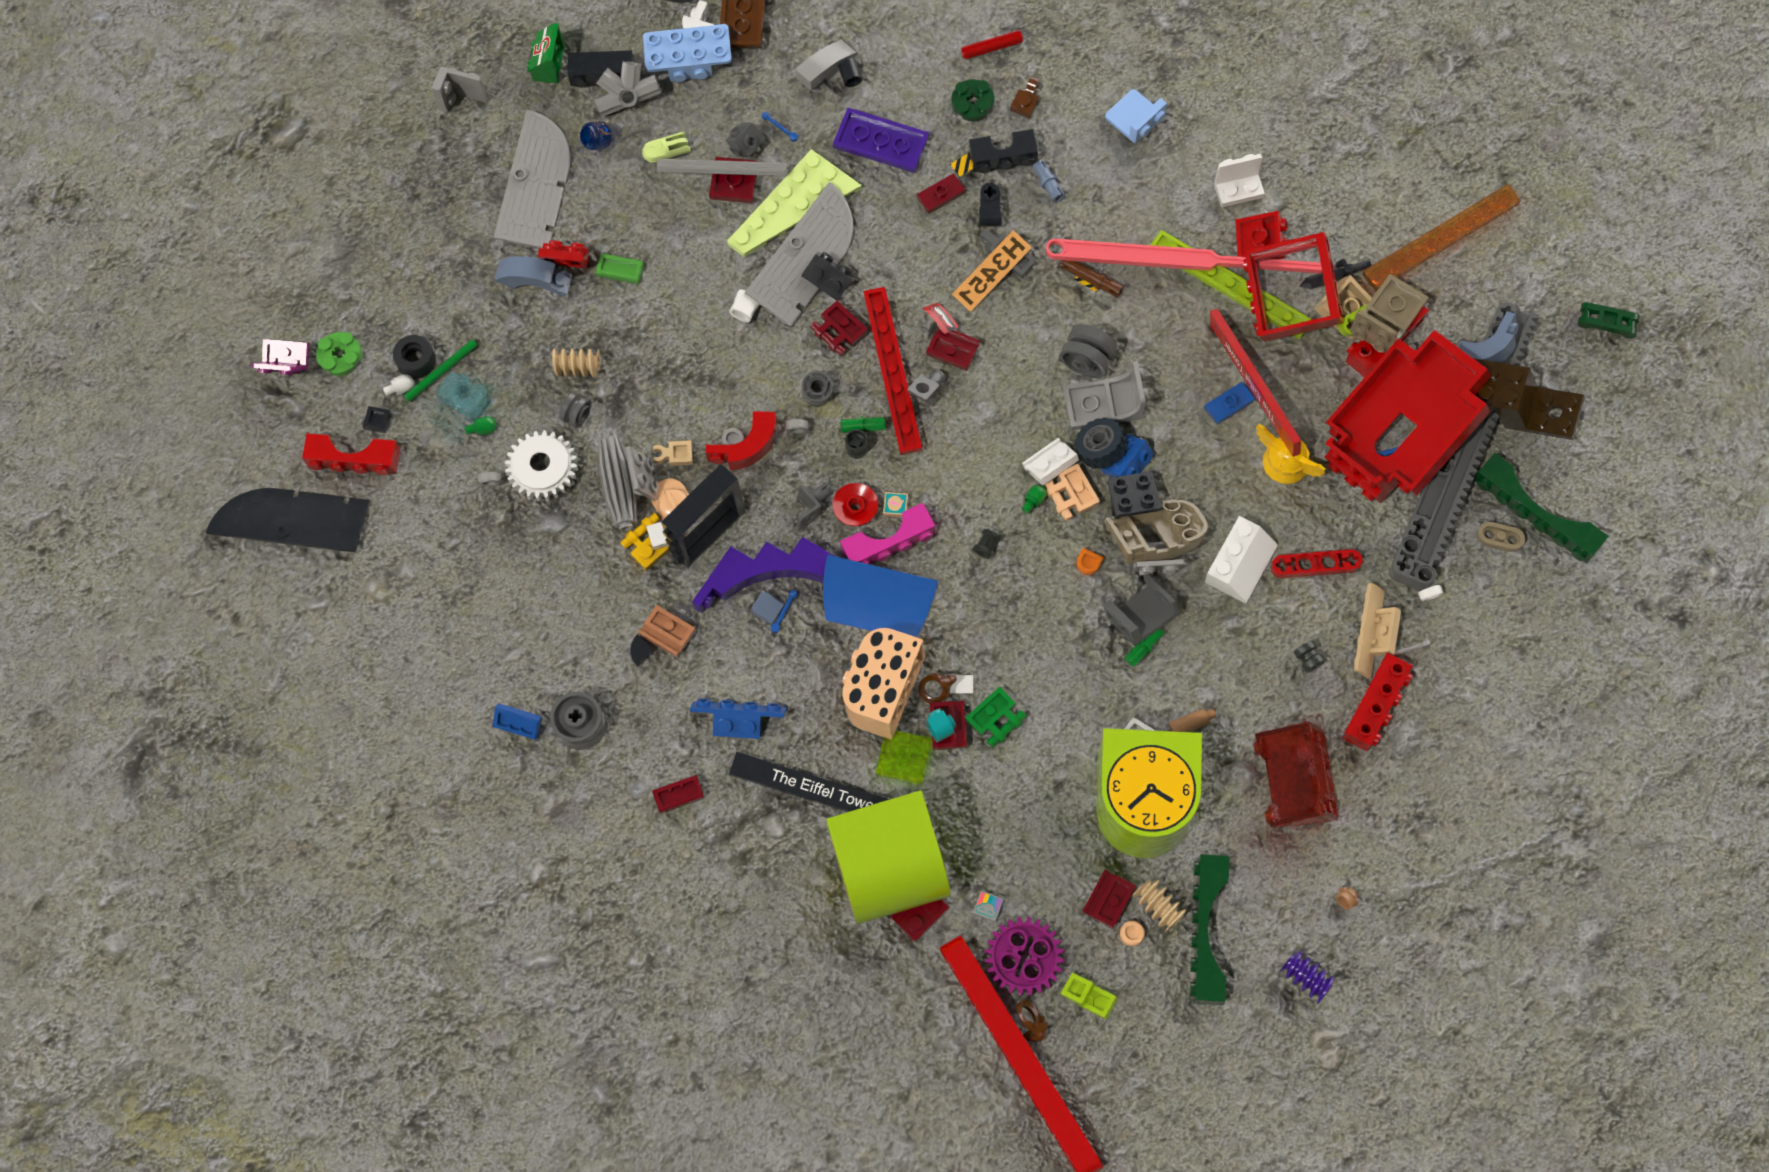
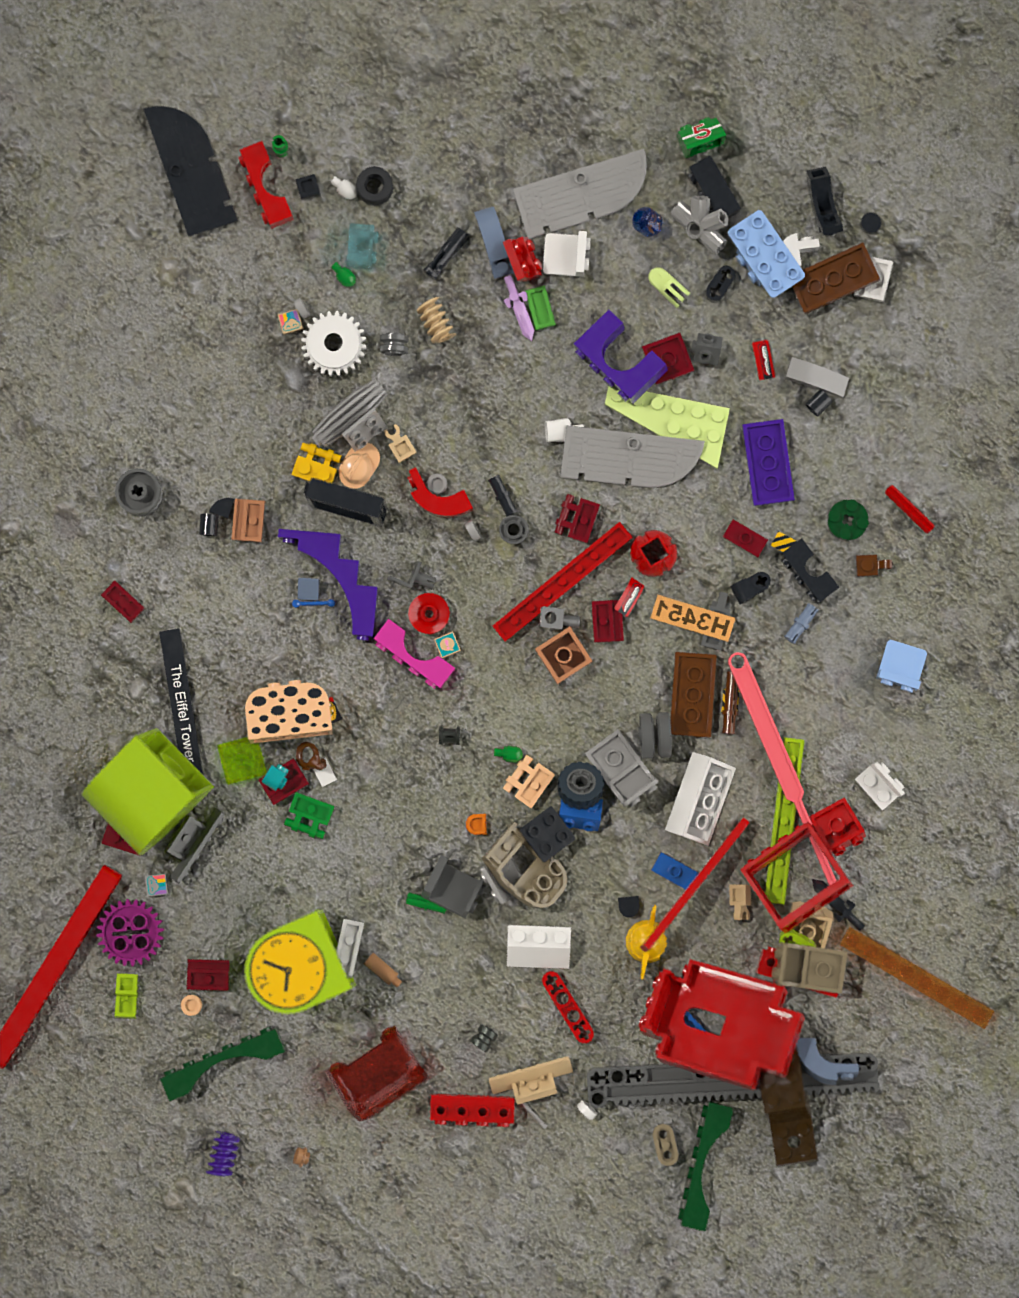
camera: 60 degrees right, 15 degrees up
bracket [251,339,310,375] -> none
bright green plate [316,332,363,376] -> none
green bar [404,339,478,402] -> none
light grey bracket [431,66,488,113] -> none
blue plate [492,703,542,740] -> none
white tile [646,522,669,550] -> none
light grey axle [657,159,787,176] -> none
blue bracket [690,699,787,739] -> none
blue hinge [762,112,798,142] -> none
black bracket [801,251,854,301] -> none
blue sticker [823,555,938,637] -> none
green axle [840,416,886,433] -> none
pearl dark grey wheel [845,429,868,459] -> none
reddish brown piece [1017,1000,1048,1042] -> none
white plate [1022,438,1079,485] -> none
tan piece [1132,879,1186,933] -> none
dark green plate [1577,302,1640,339] -> none
none -> dark grey bracket [165,808,224,884]
none -> black beam [199,514,219,536]
none -> green pin [272,135,288,158]
none -> tile [278,309,303,335]
none -> black piece [423,227,469,280]
none -> black pin [488,474,518,517]
none -> lavender sword [504,275,534,341]
none -> nougat brick [535,627,592,685]
none -> white bracket [543,231,591,277]
none -> dark purple arch [574,310,668,404]
none -> black tile [618,896,640,918]
none -> red piece [630,530,677,577]
none -> white slope [665,752,736,846]
none -> reddish brown plate [670,652,717,738]
none -> black beam [705,266,735,302]
none -> tan plate [729,884,751,920]
none -> sticker [752,340,775,380]

